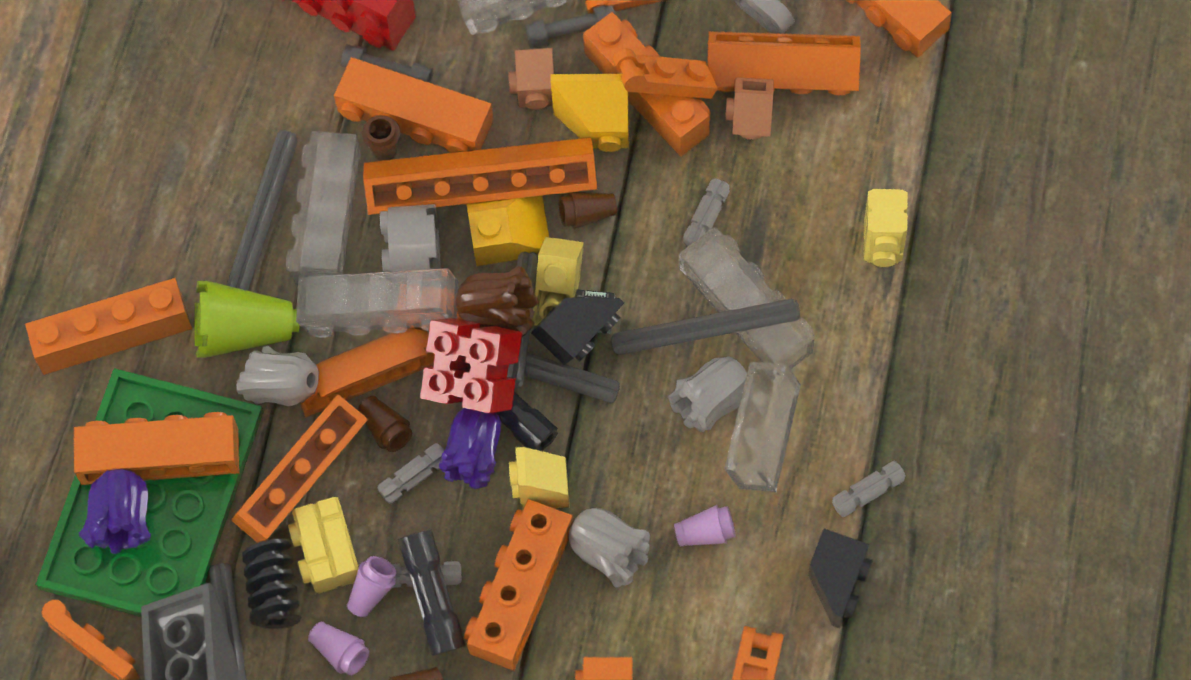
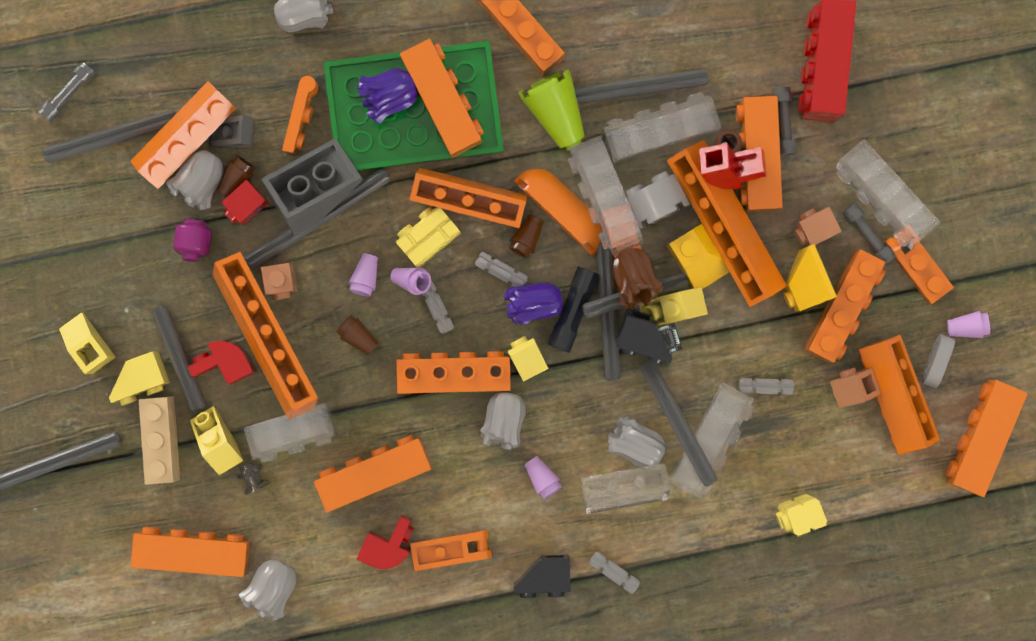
camera: 60 degrees right, 20 degrees up
light grey piece [236,346,319,407] -> none
black piece [242,539,301,629] -> none
black axle [398,529,465,656] -> none
brick [420,318,522,413] -> none
reddish brown cone [558,192,617,229] -> none
orange plate [612,48,718,99] -> none
none -> red brick [699,143,767,189]

